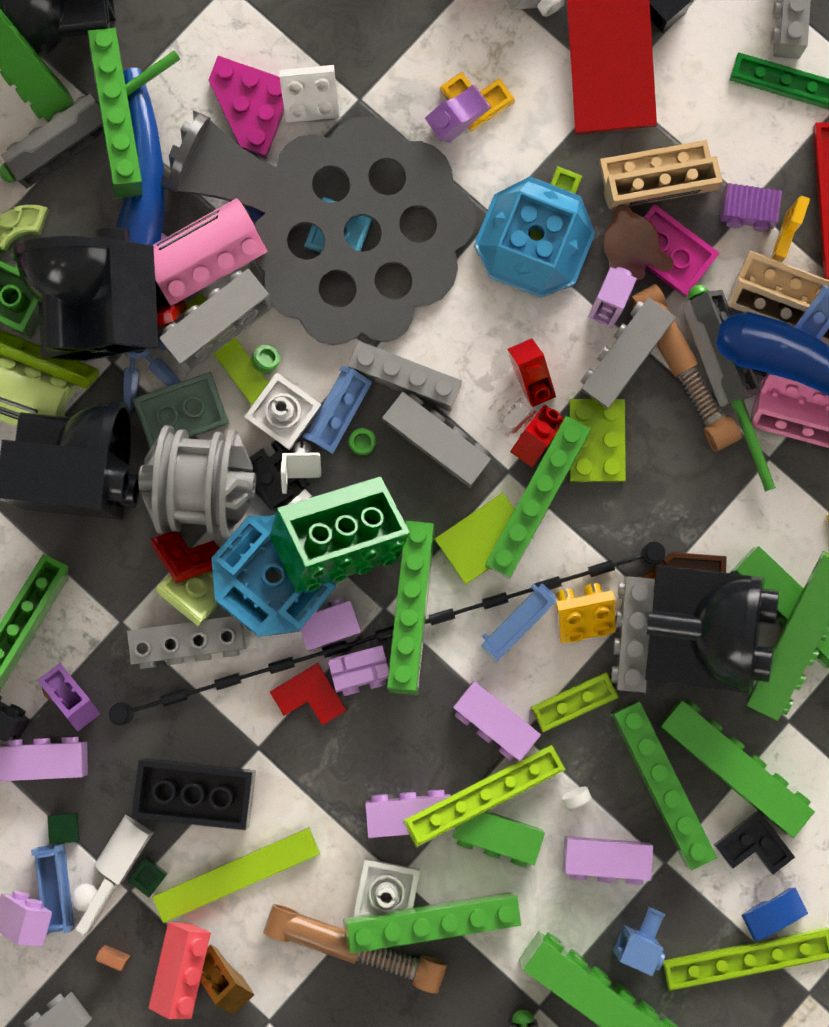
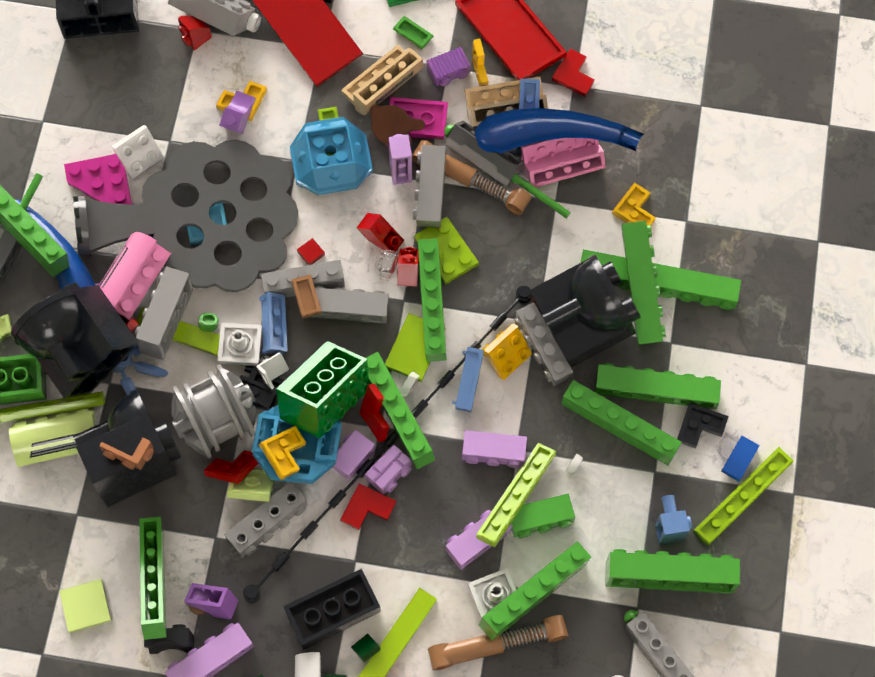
camera: 35 degrees left, 15 degrees down
sand green tile [132,372,230,448] -> none
bright green tile [349,428,376,457] -> none
lime tile [530,672,619,733] -> none
lavender brick [563,836,653,885] -> none
none -> nougat bracket [100,438,154,470]
none -> yellow tile [259,426,306,480]
none -> medium nougat tile [291,274,322,319]
none -> red tile [297,238,325,265]
none -> dark green tile [351,633,381,662]
none -> red tile [359,384,390,442]
none -> bright green tile [393,16,434,50]
none -> white tile [400,372,420,396]

